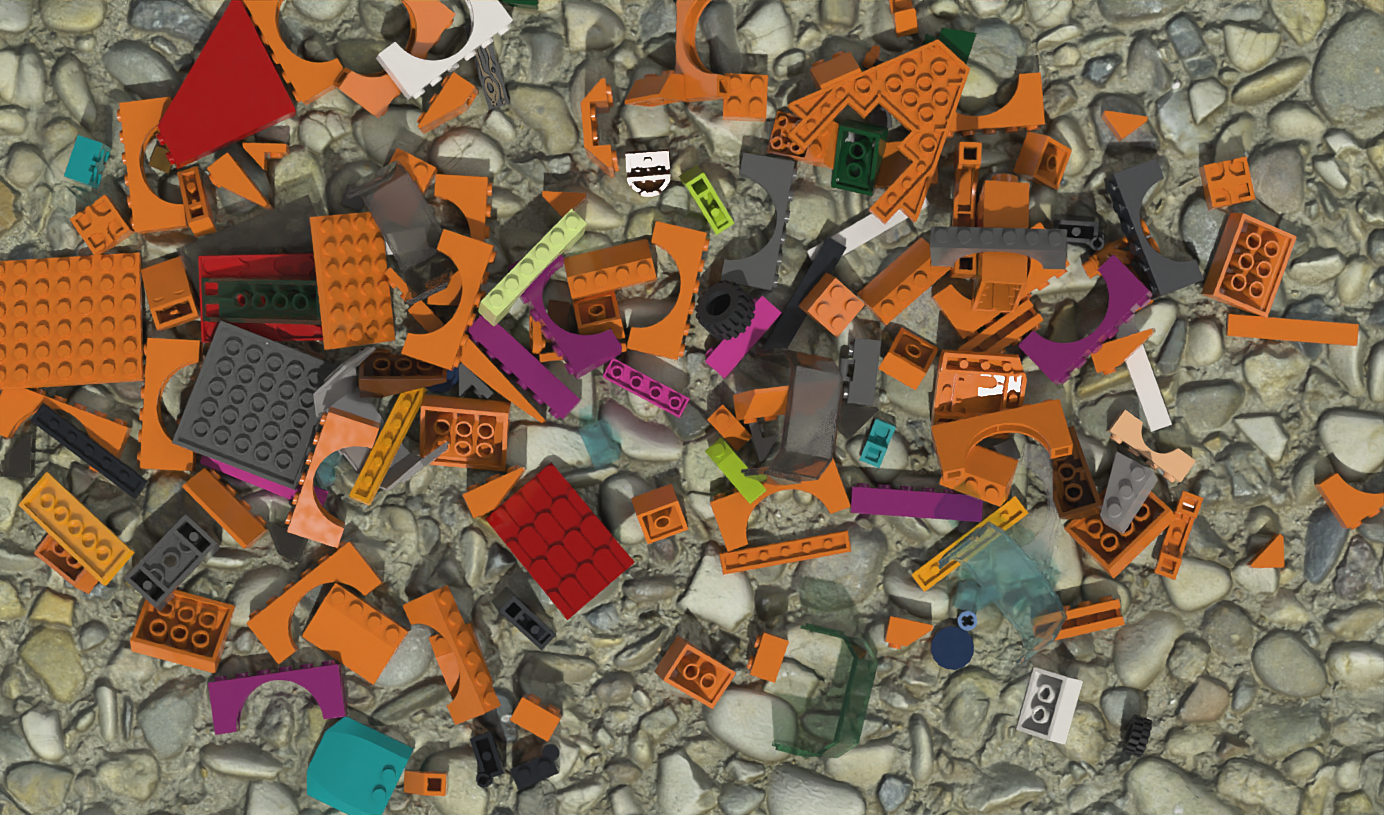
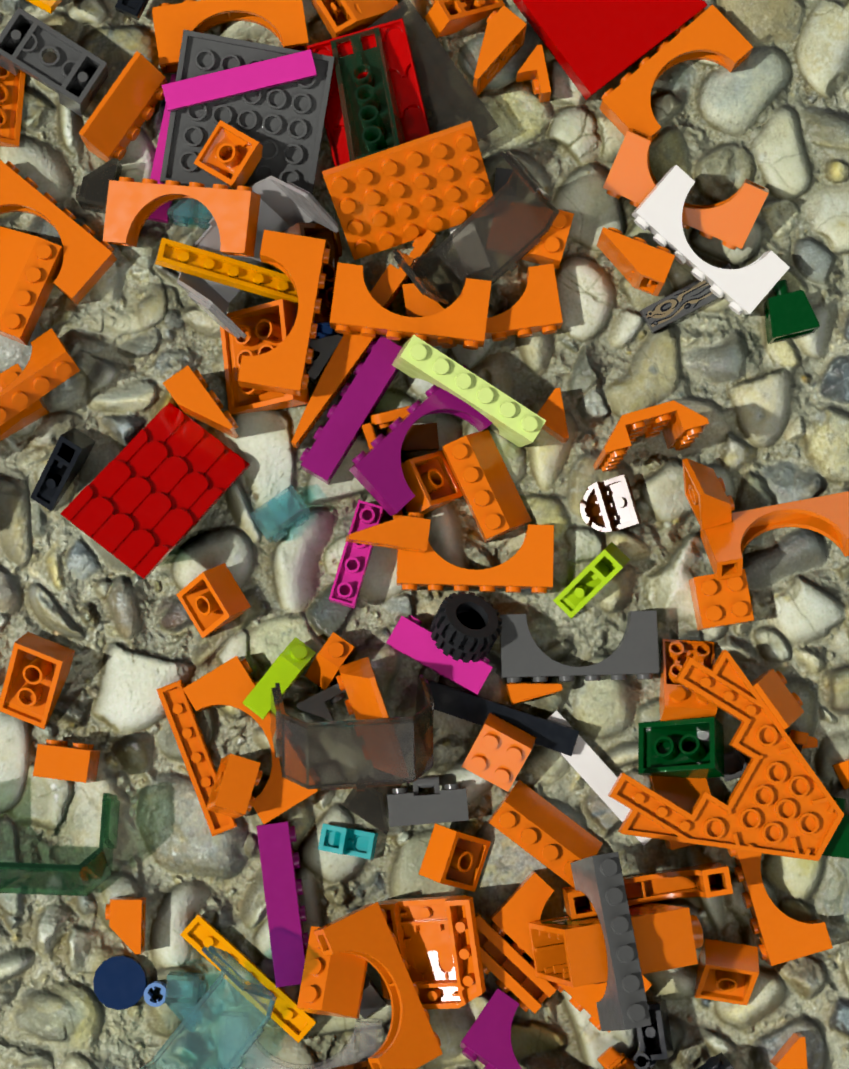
camera: 75 degrees right, 5 degrees down
none -> dark pink tile [162,49,317,112]
none -> orange slope [193,120,263,189]
none -> orange brick [206,753,262,819]
none -> orange arch [238,230,330,396]
none -> orange slope [345,512,431,553]
none -> orange slope [506,683,563,705]

